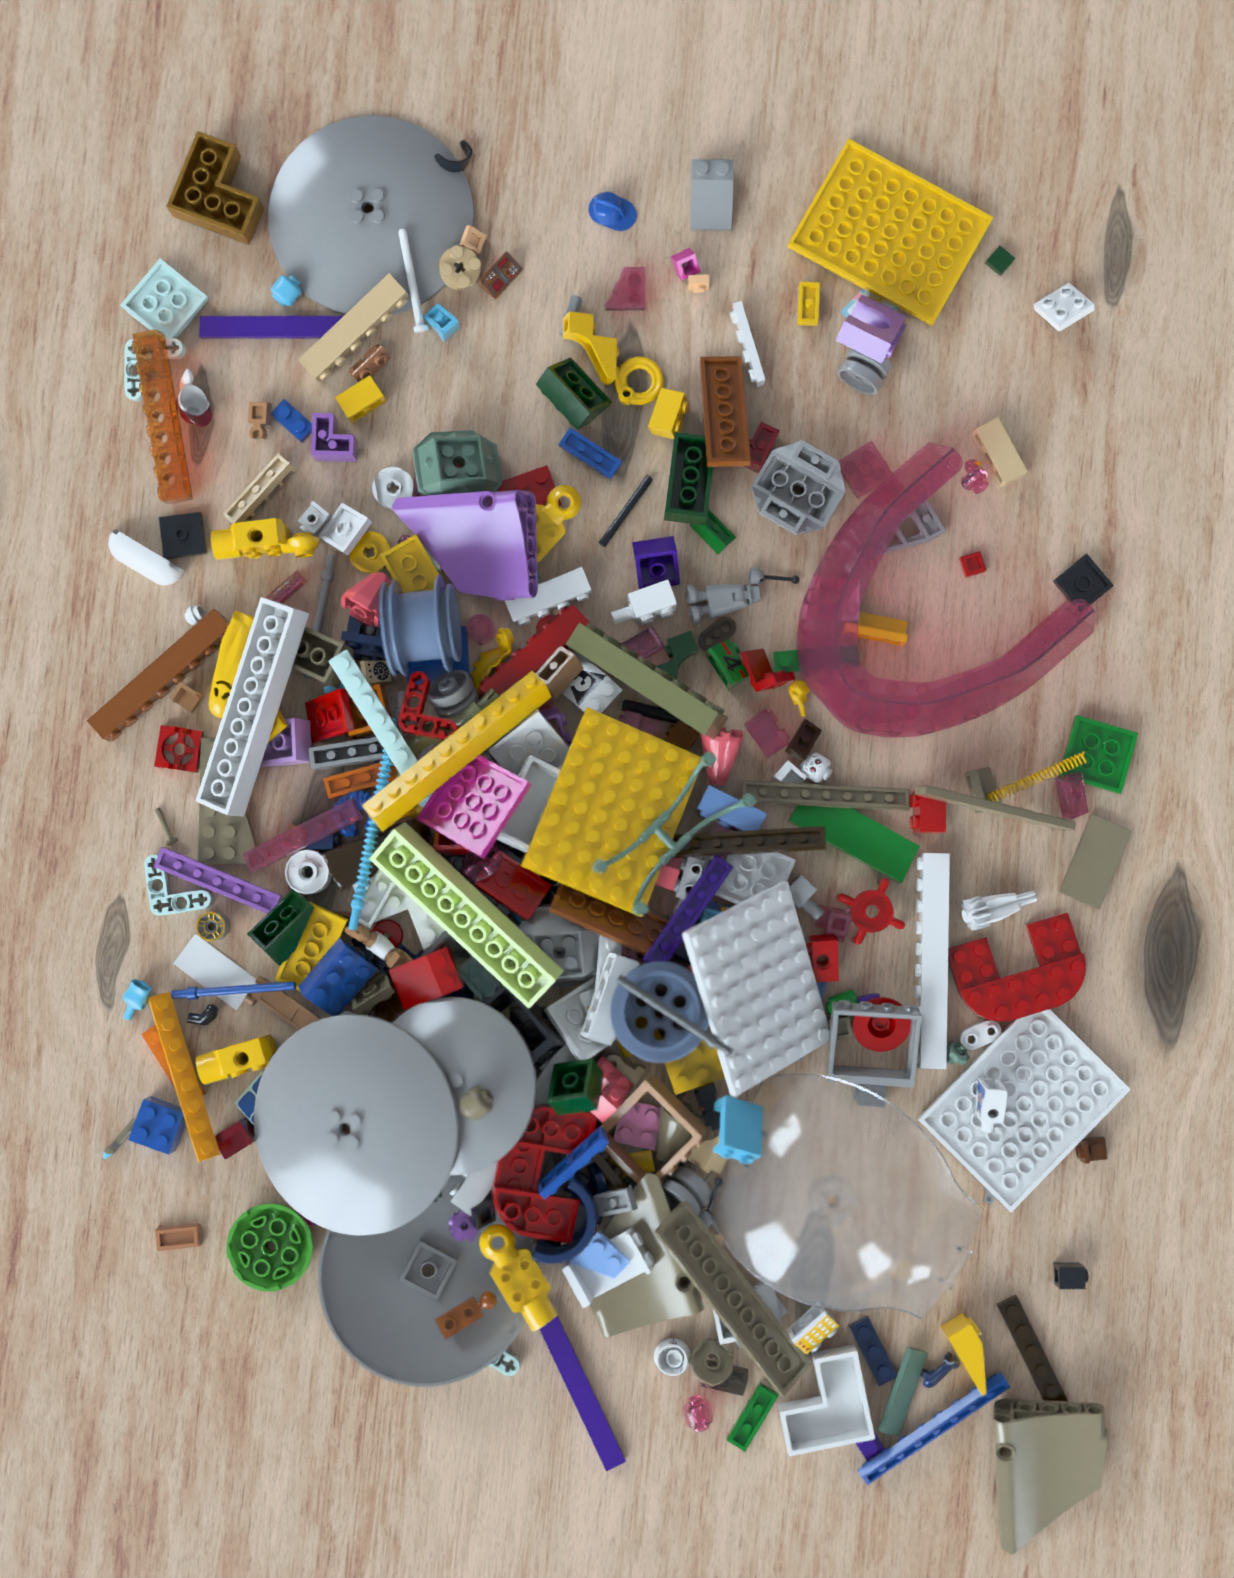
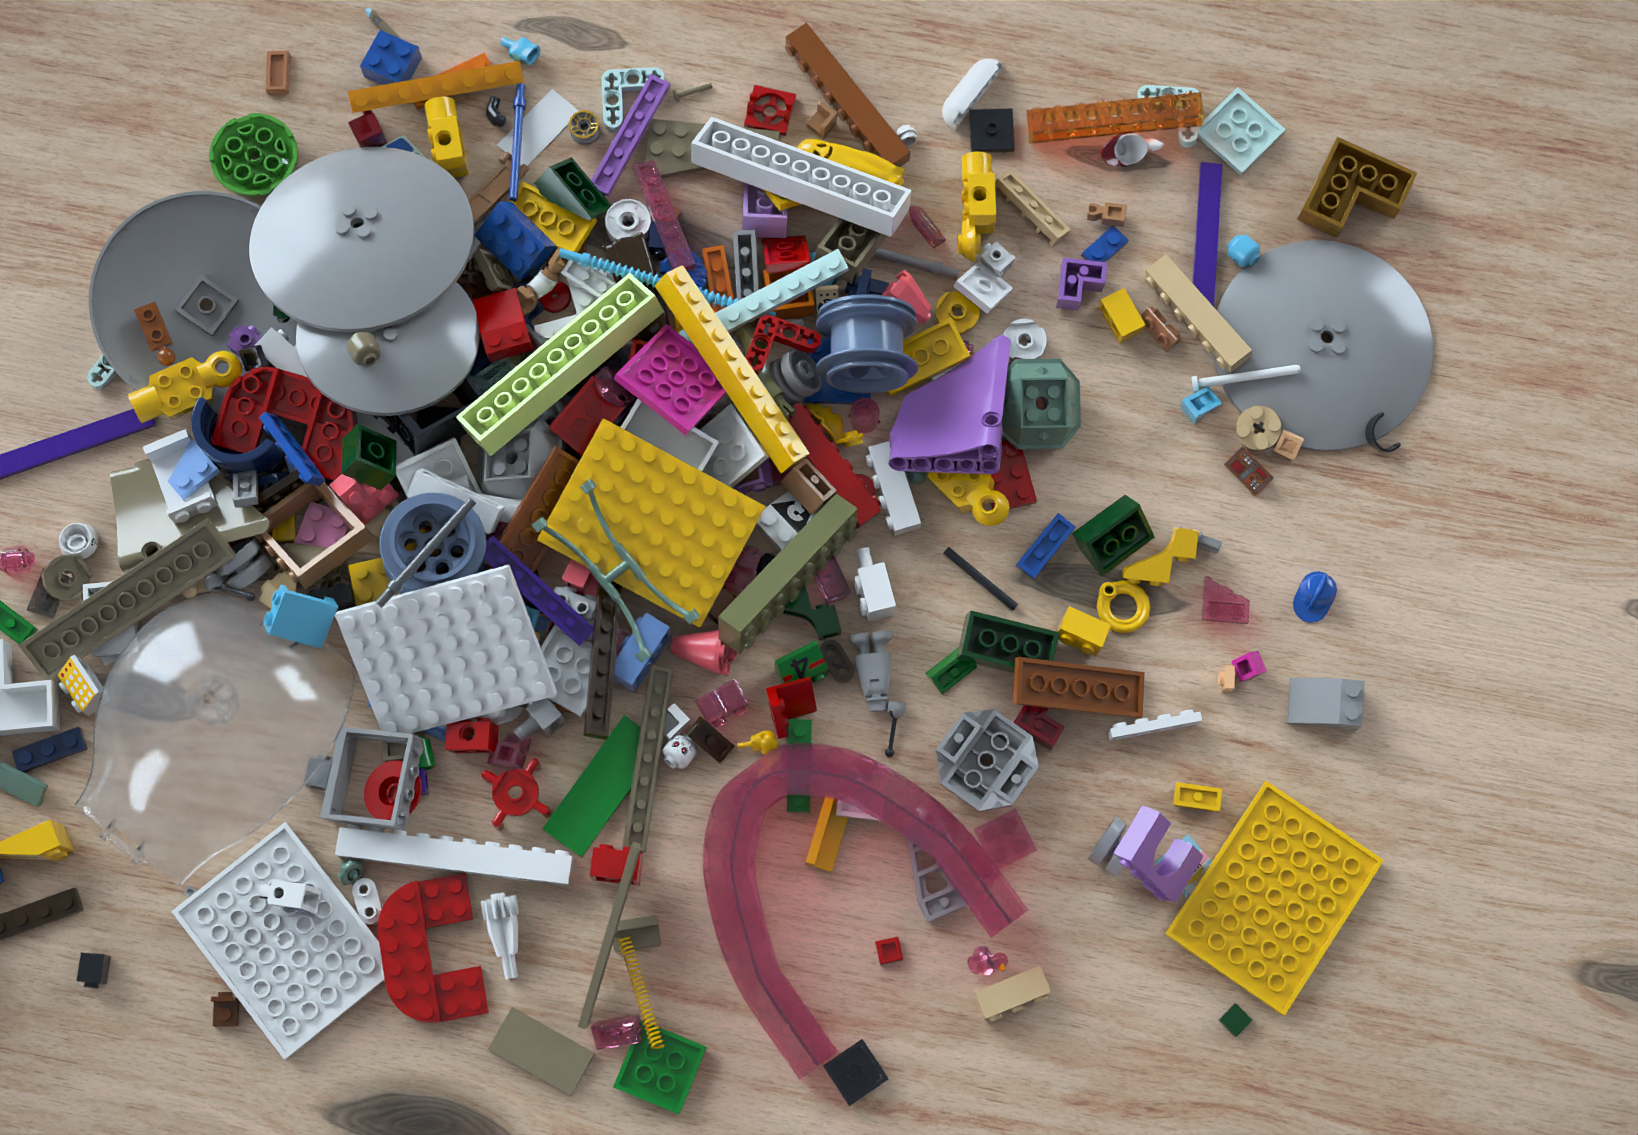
camera: 85 degrees right, 10 degrees down
dark purple slope [632,536,680,590] -> none
dark blue piece [920,1352,960,1388] -> none
white plate [1034,283,1095,332] -> none

